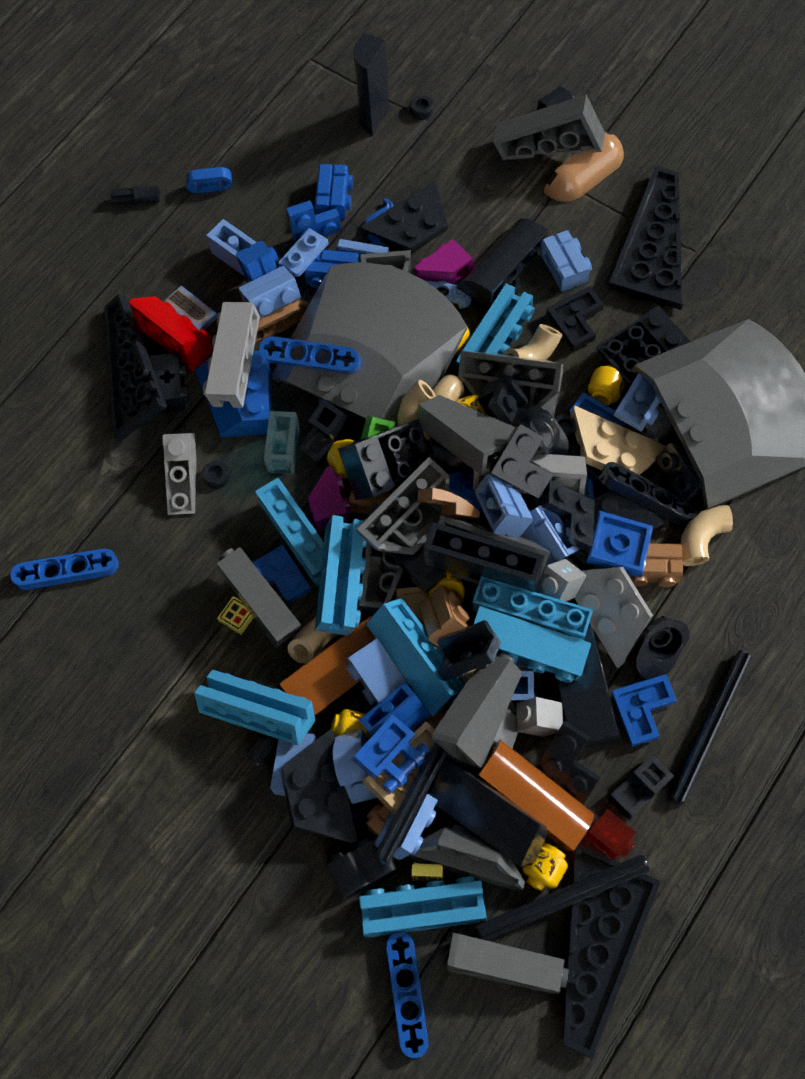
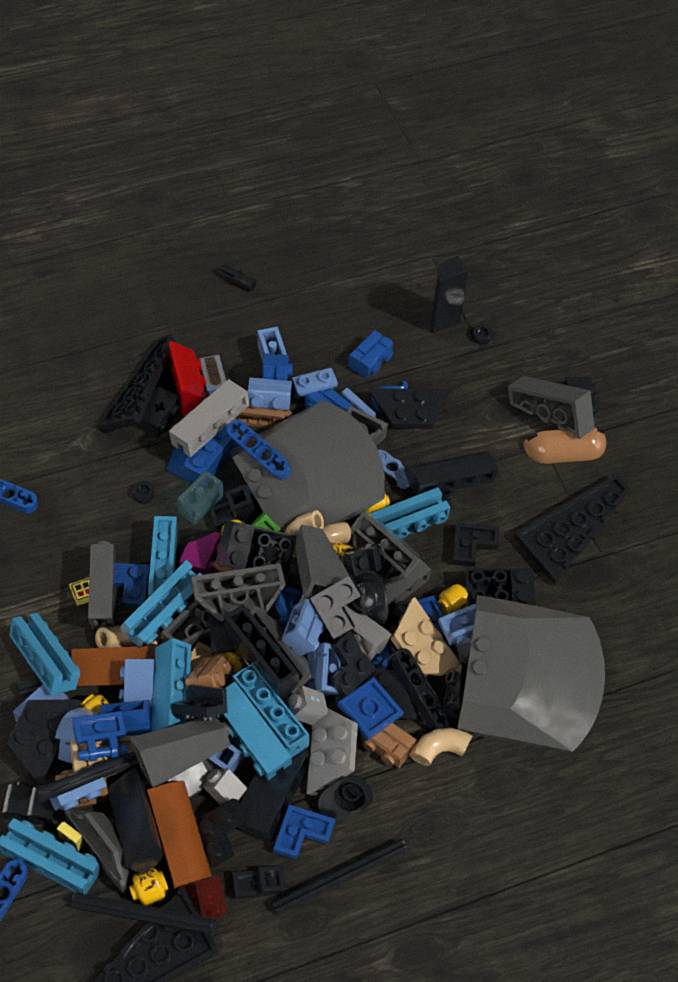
camera: 25 degrees right, 10 degrees down
light grey slope [163,433,196,515] -> none
blue beam [186,167,232,193] -> none
blue plate [287,201,341,244] -> none
magenta slope [414,239,473,285] -> none
medium nougat slope [417,488,480,519] -> none
dark grey slope [447,933,569,994] -> none
tan cylinder [502,324,562,360] -> none
medium blue brick [540,230,592,292] -> none

